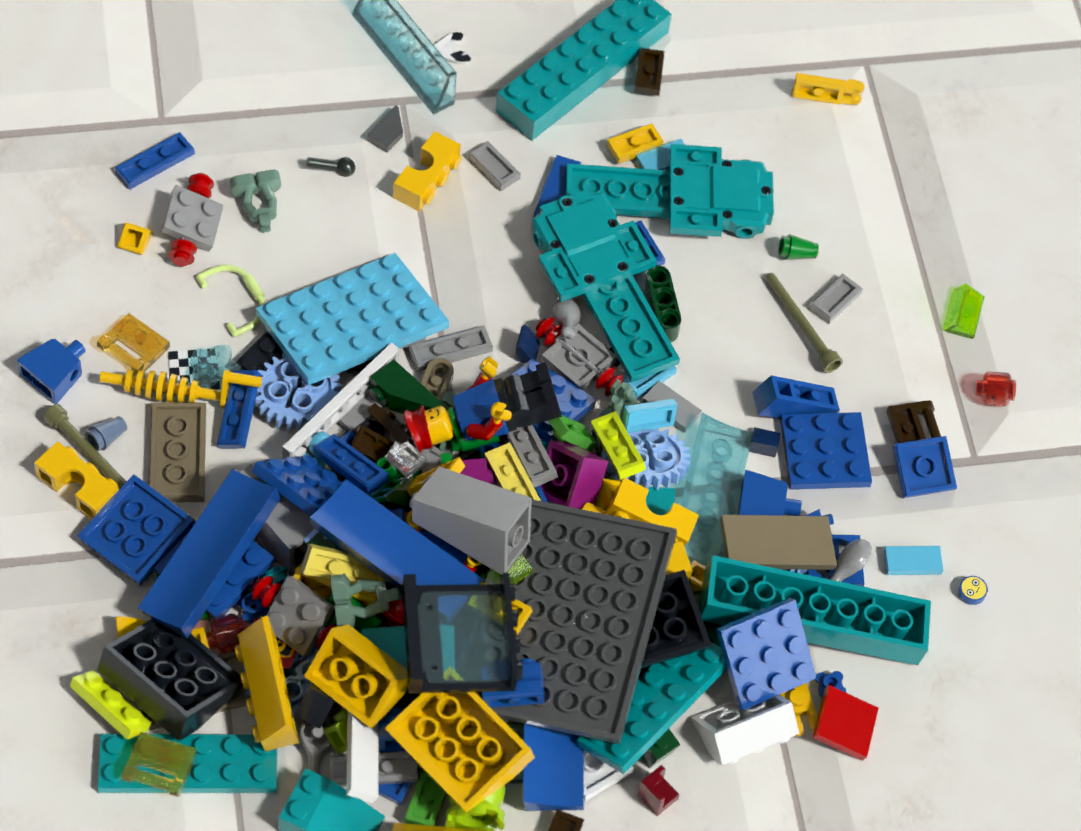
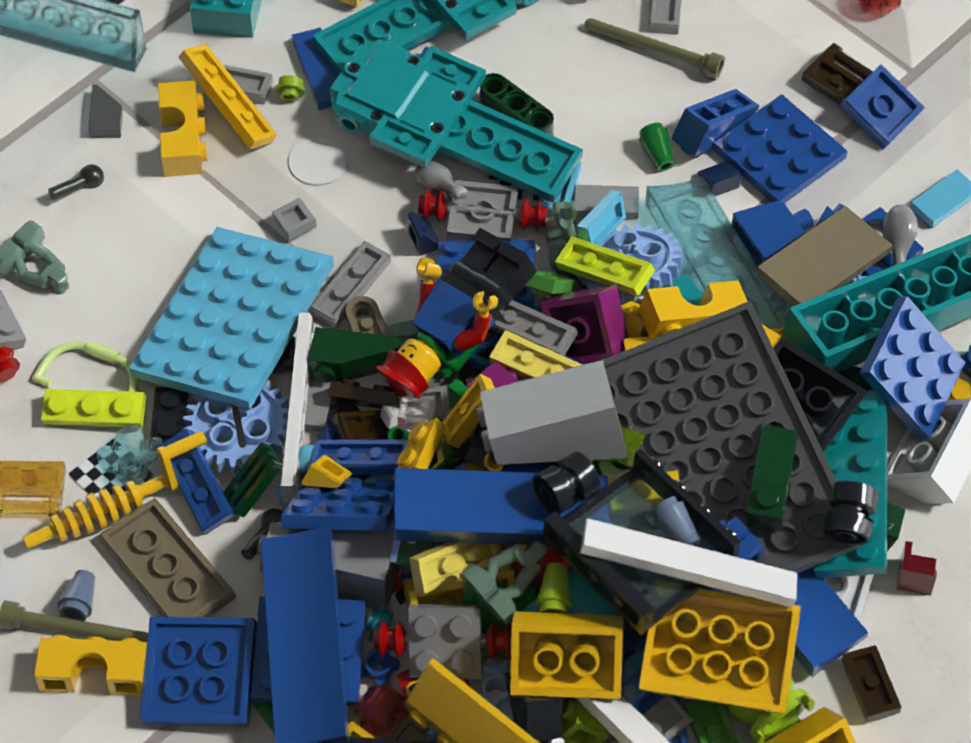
camera: 30 degrees left, 0 degrees up
none -> neon yellow plate [41,389,146,428]
none -> yellow plate [179,44,277,149]
none -> dark green tile [223,442,283,517]
none -> light grey plate [272,198,317,241]
none -> lime plate [275,75,305,101]
none -> white sticker [288,137,348,185]
none -> yellow slope [301,455,352,488]
none -> yellow plate [393,417,446,479]
none -> black wheel [532,451,600,514]
none -> lime cone [536,563,572,613]
none -> white tile [581,518,797,608]
none -> green cone [639,122,675,172]
none -> sand blue cone [651,496,701,546]
none -> dark green slope [747,425,798,532]
none -> black wheel [824,481,879,545]

